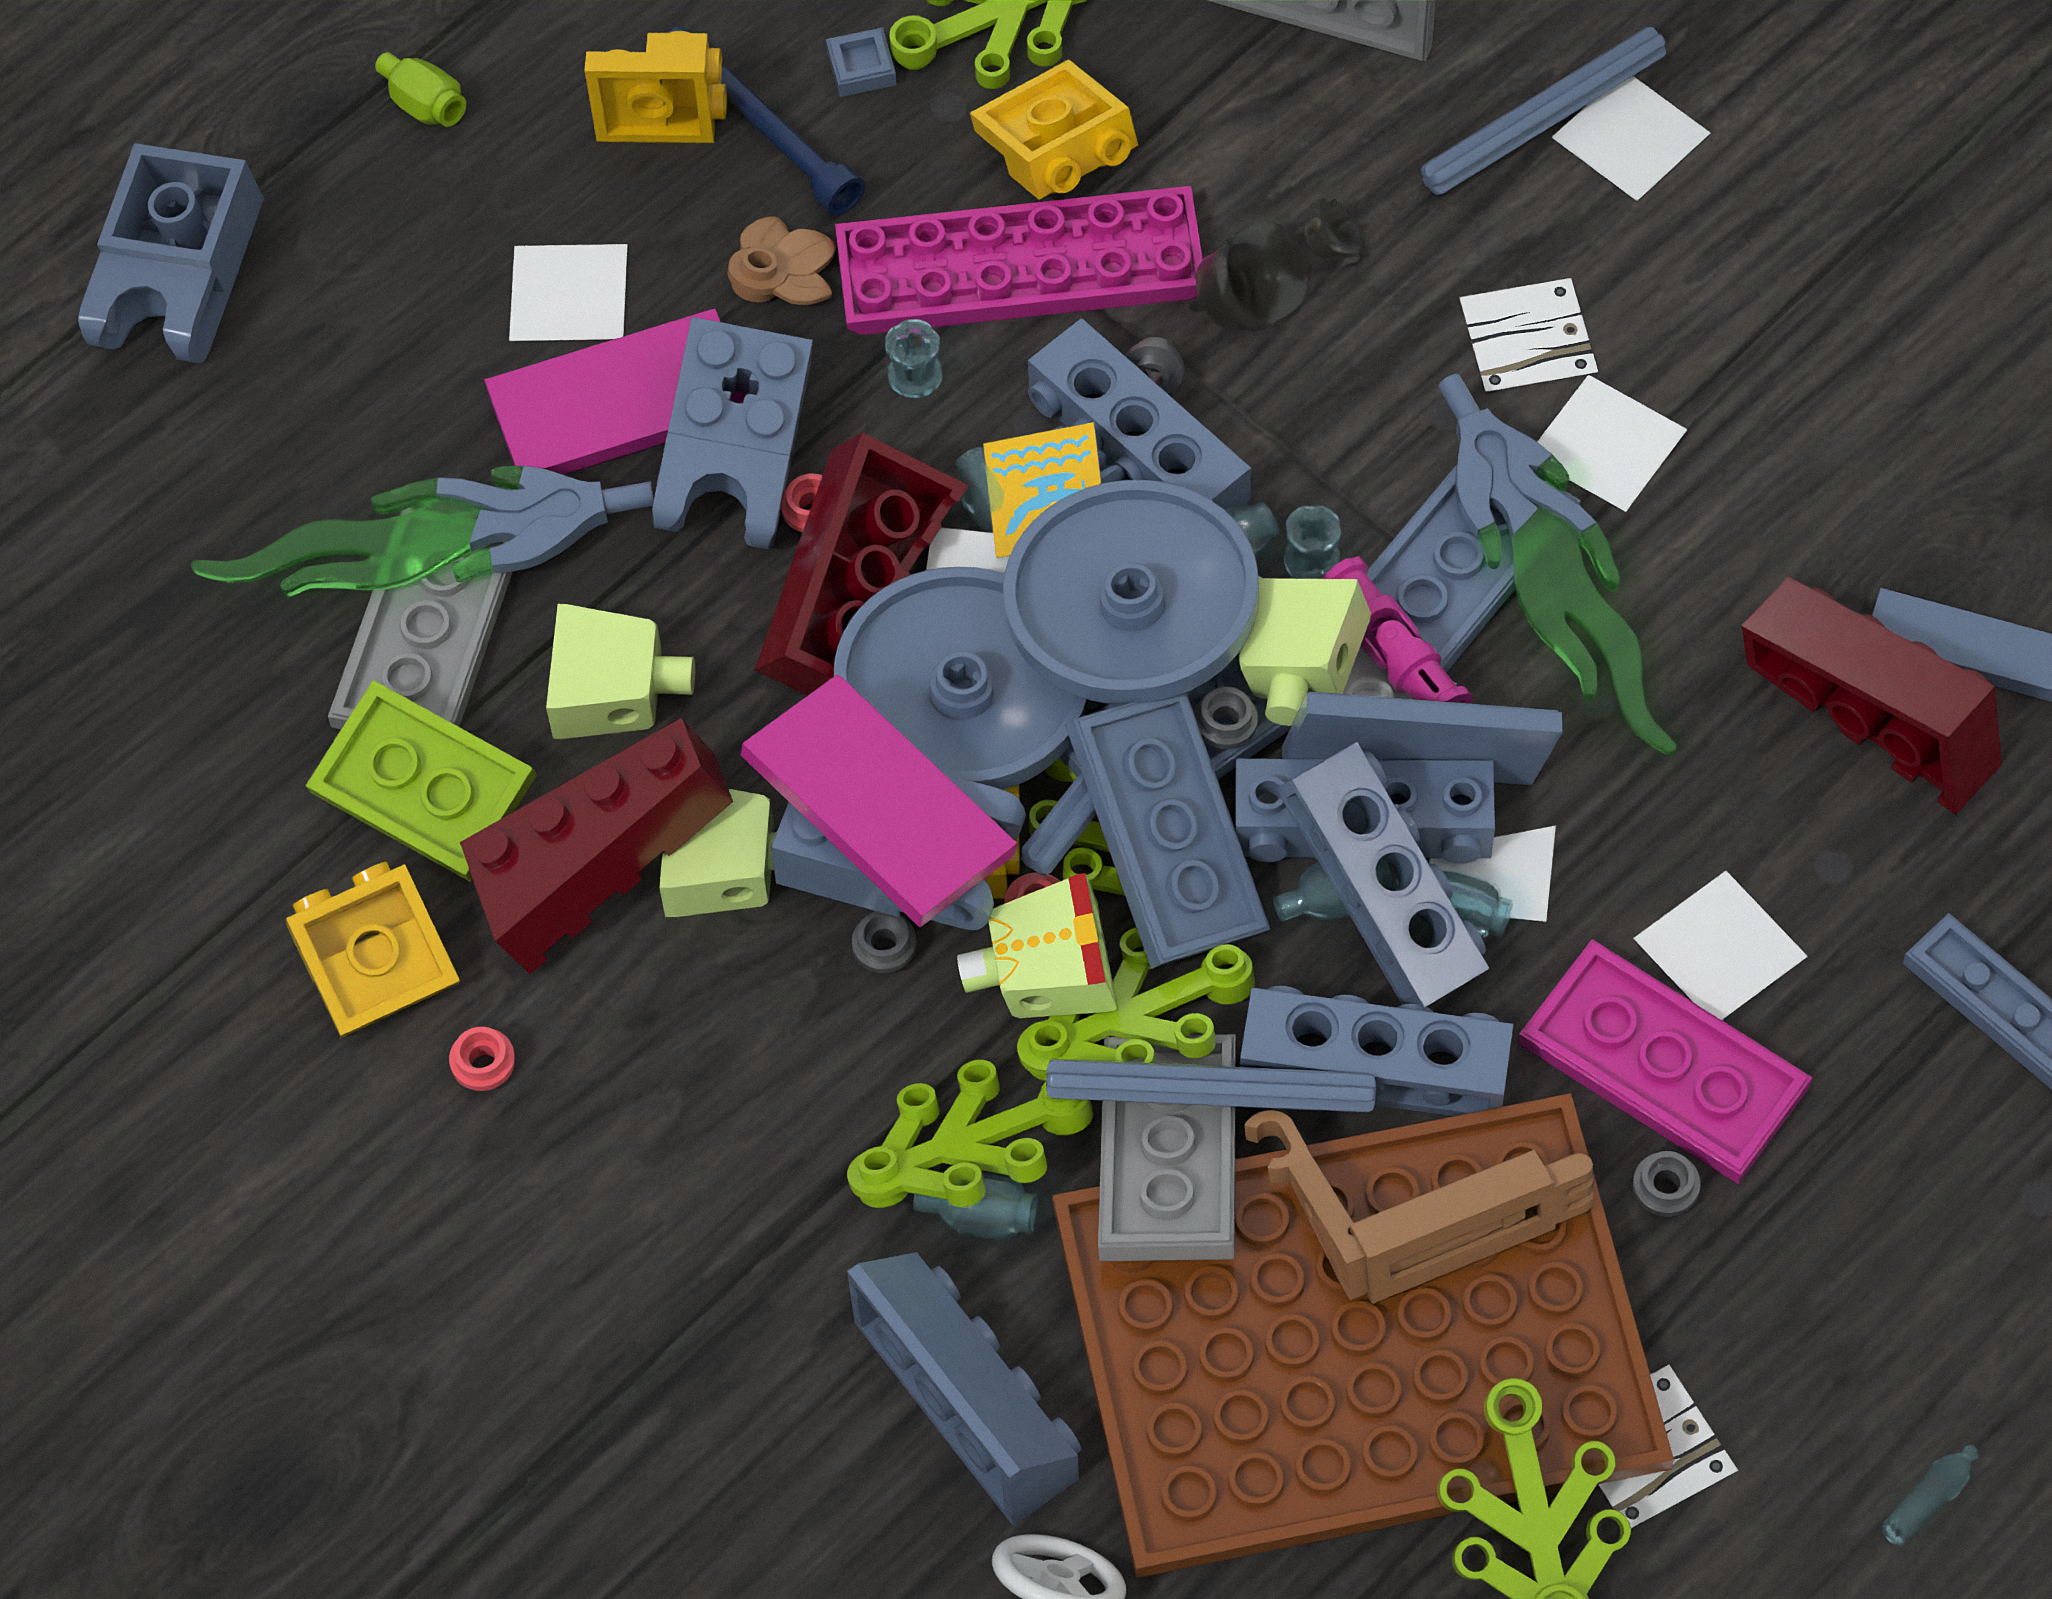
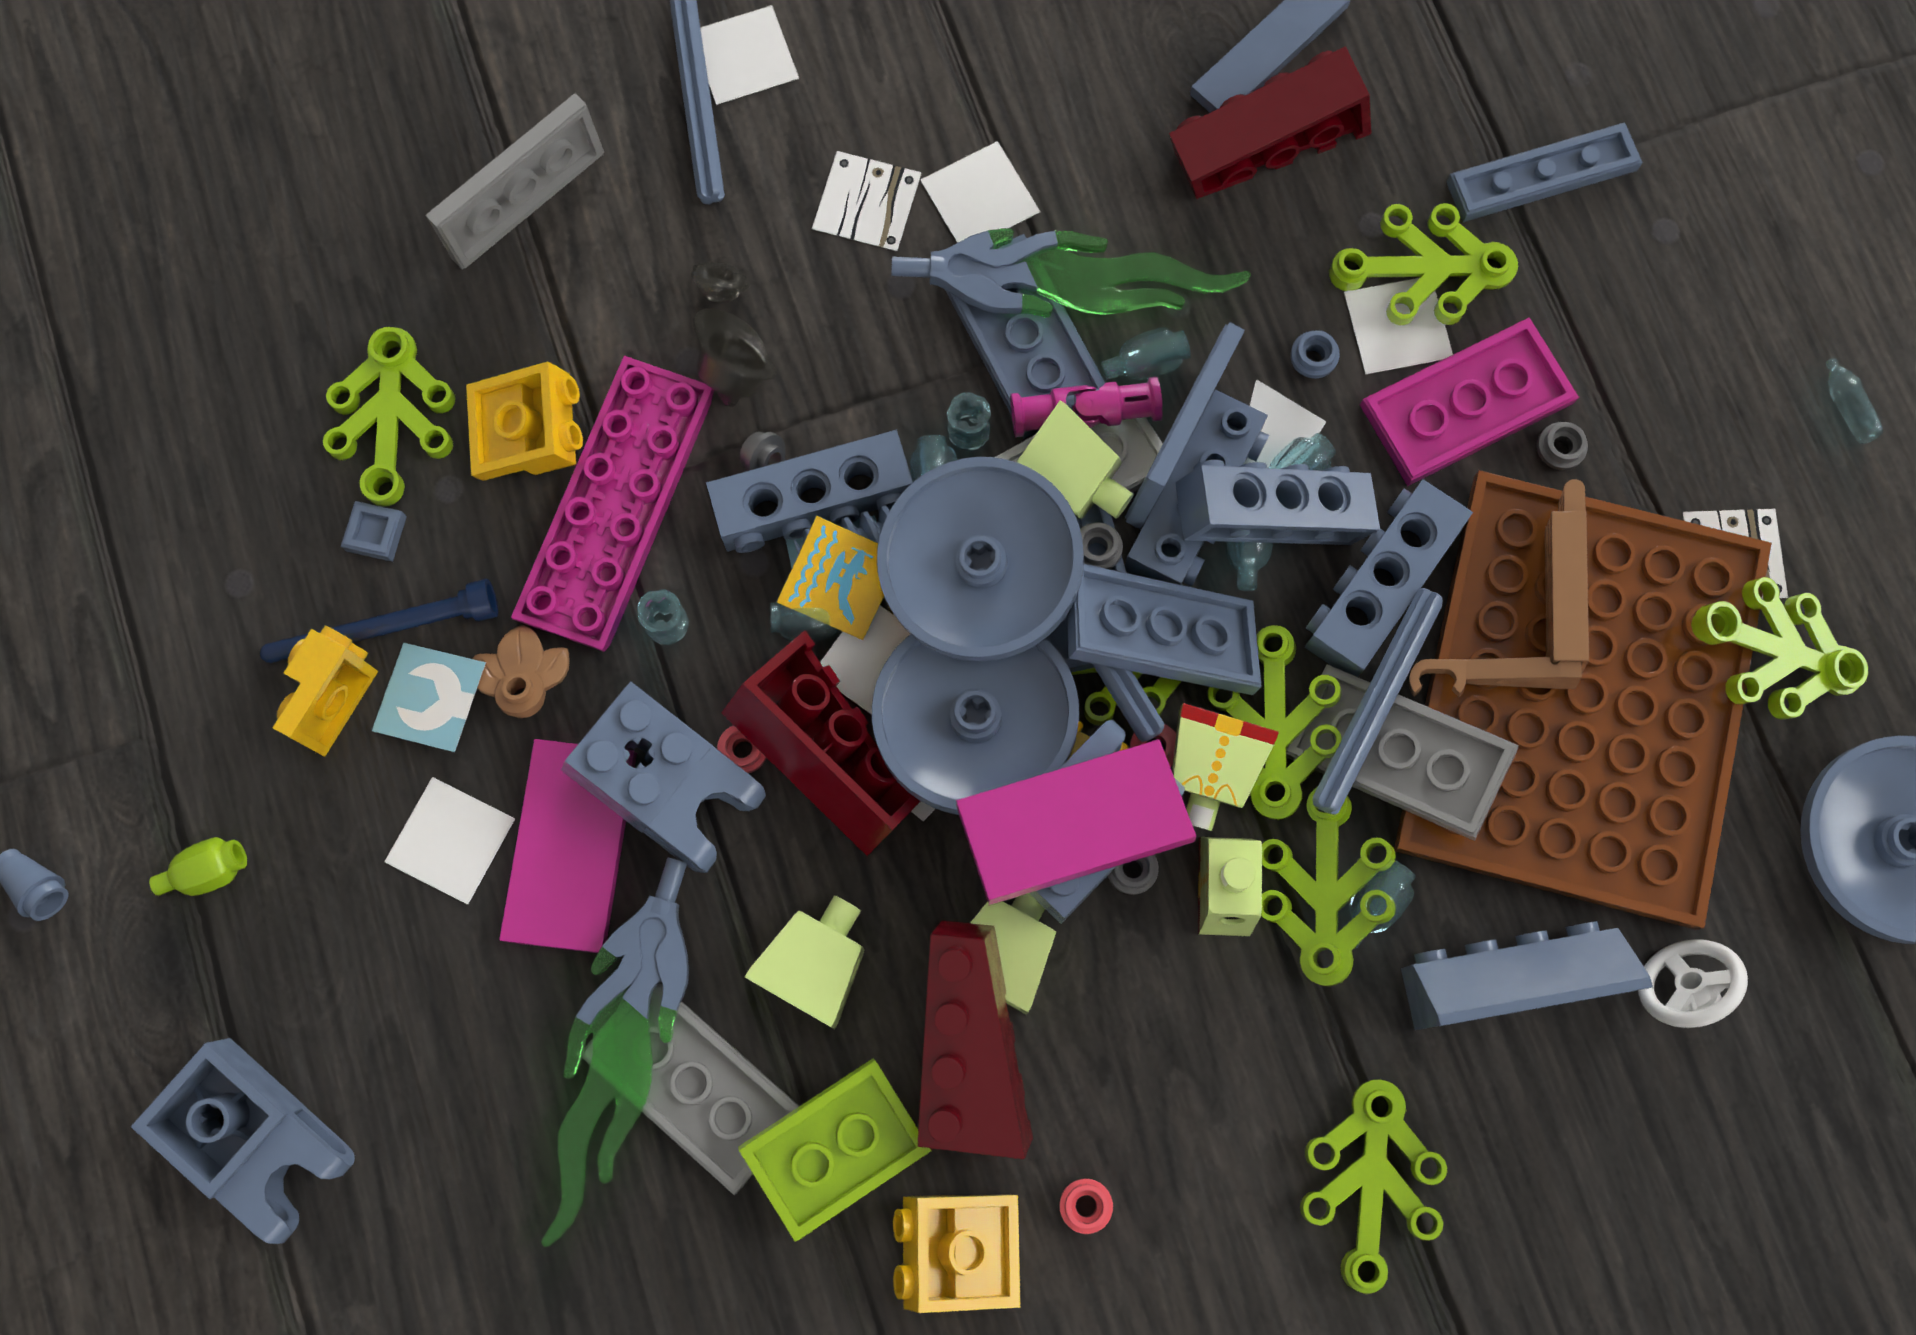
camera: 65 degrees left, 15 degrees up
none -> medium azure sticker [372,643,486,752]
none -> clear light blue plant [1101,327,1191,380]
none -> yellowish green torso [1198,837,1262,936]
none -> sand blue plate [1290,330,1340,378]
none -> lime plant [1300,1080,1447,1294]
none -> lime plant [1329,203,1518,326]

